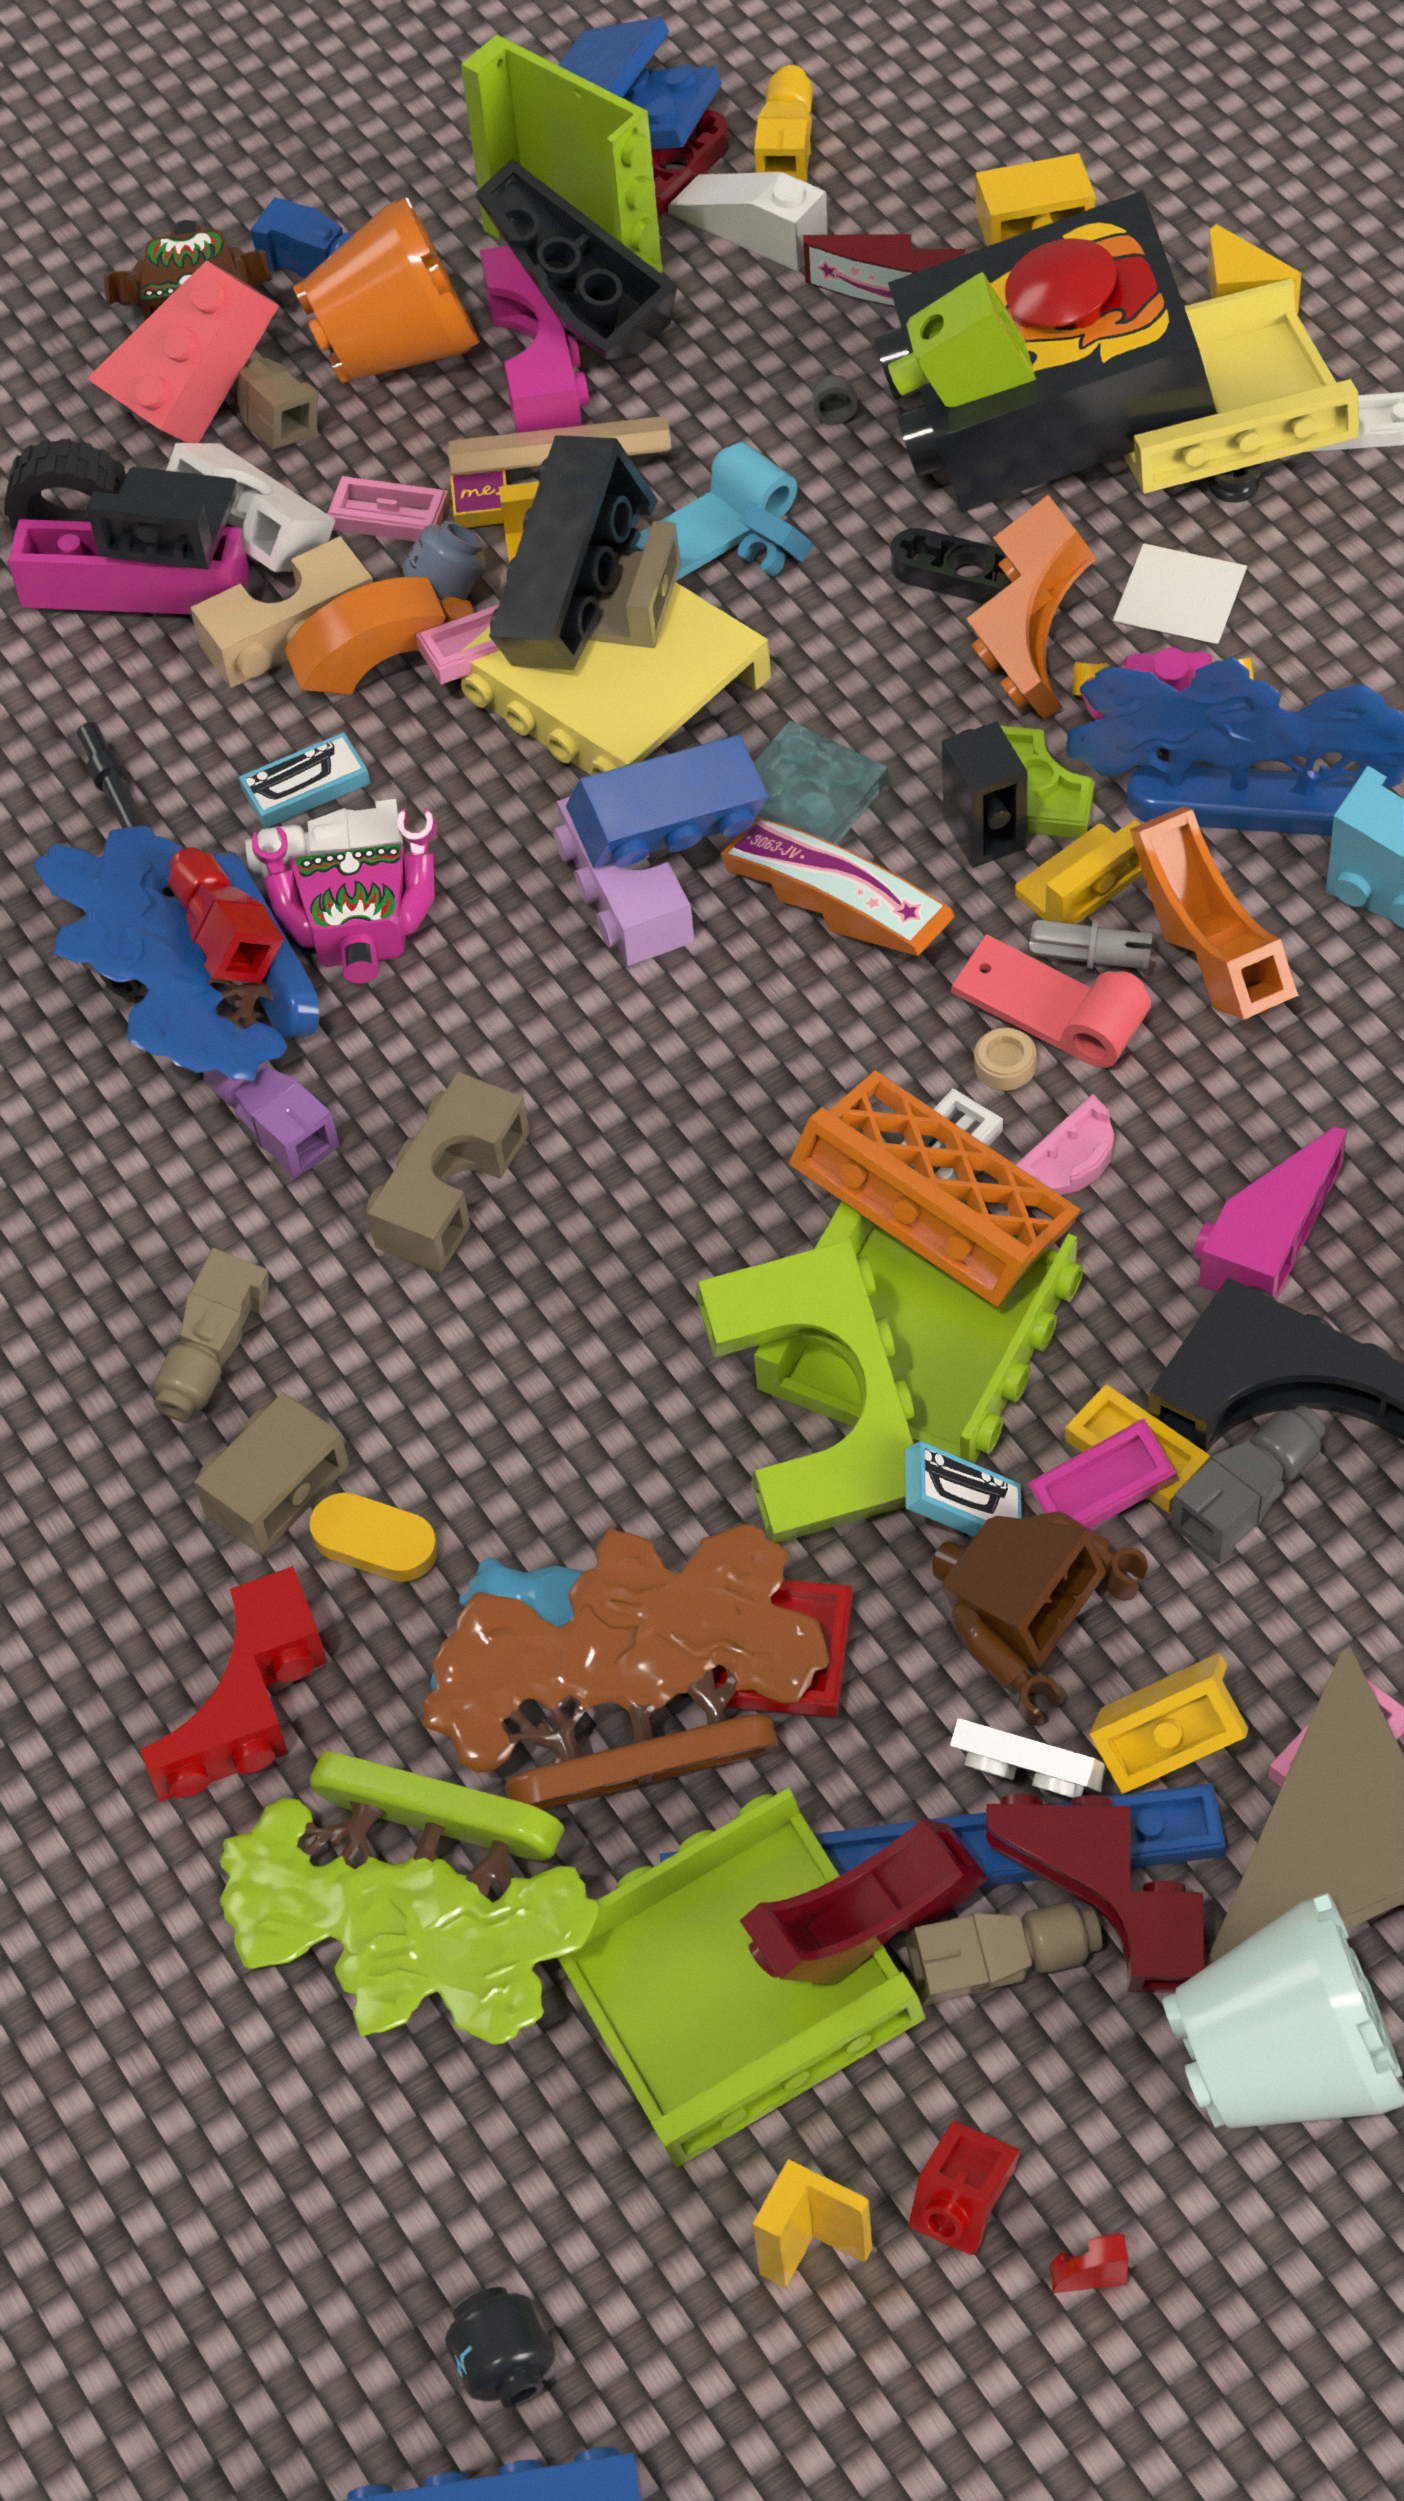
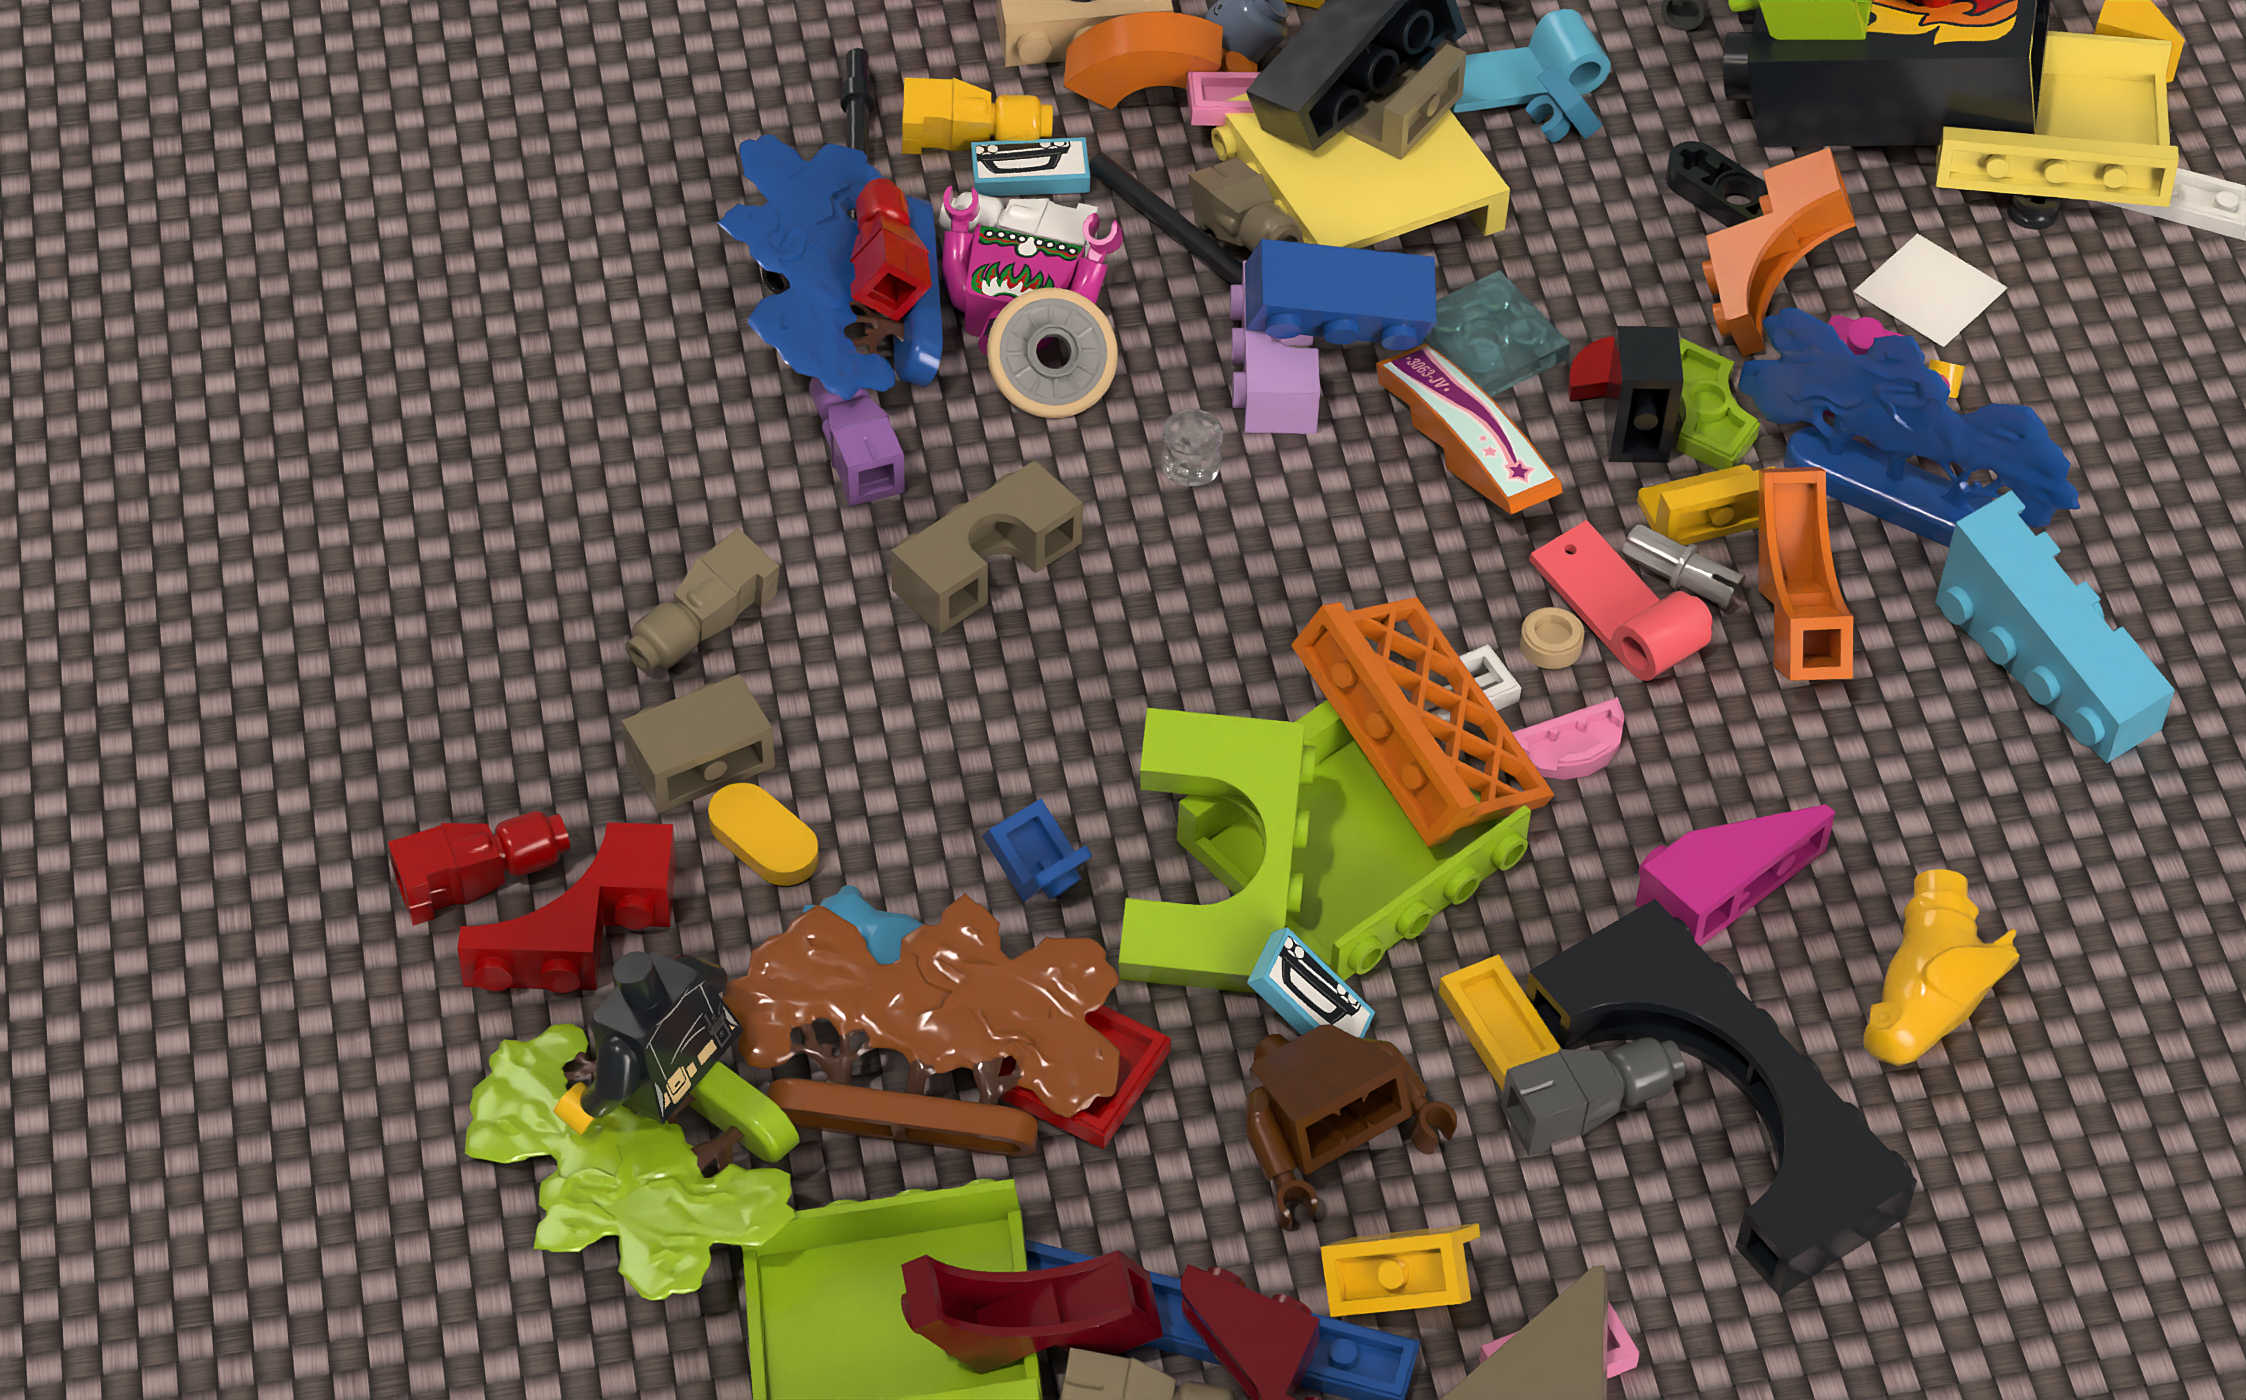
camera: 15 degrees right, 5 degrees down
white plate [950,1718,1108,1798] -> none
dark pink tile [1028,1418,1179,1529] -> none
none -> red piece [387,811,571,926]
none -> black torso [553,951,743,1136]
none -> yellow piece [902,78,1053,154]
none -> blue bracket [982,798,1093,902]
none -> light grey wheel [987,288,1118,418]
none -> black bar [1089,152,1243,285]
none -> clear wheel [1162,409,1223,486]
none -> dark tan piece [1188,157,1304,252]
none -> red tile [1567,336,1615,401]

